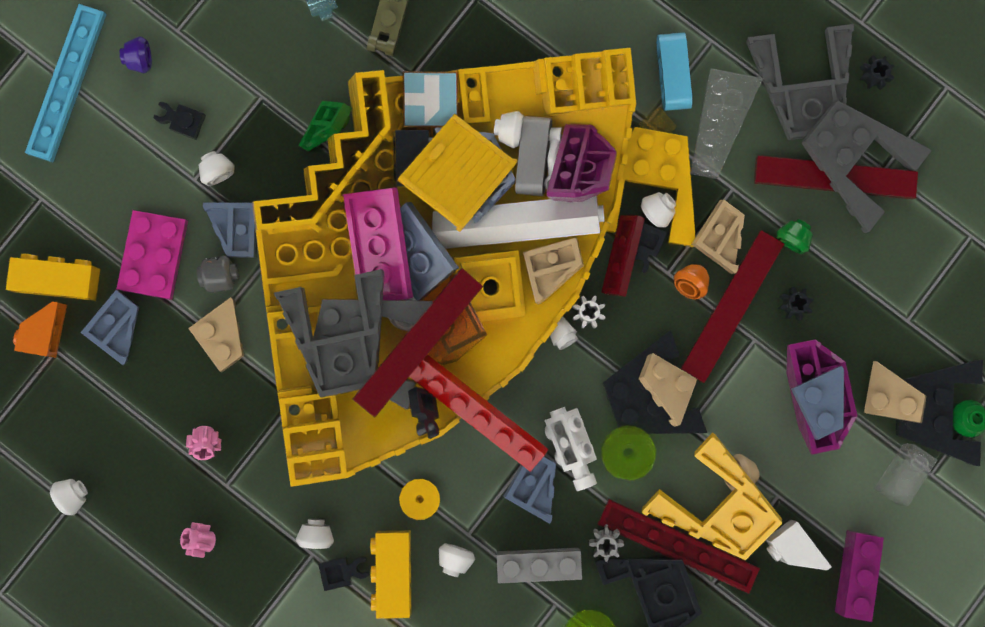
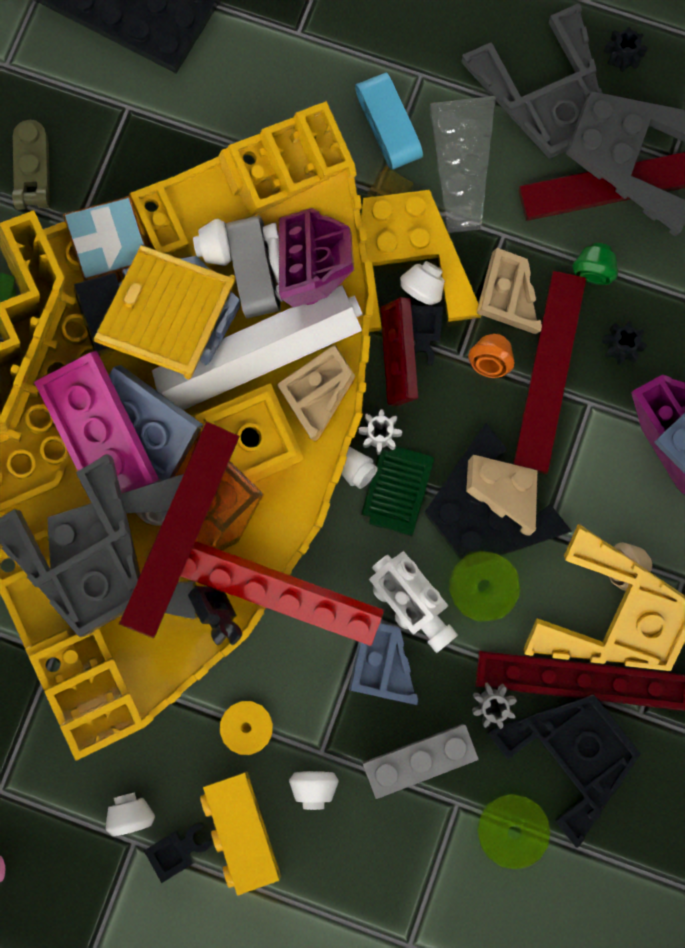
camera: 15 degrees left, 5 degrees down
none -> dark green window [361,446,435,537]

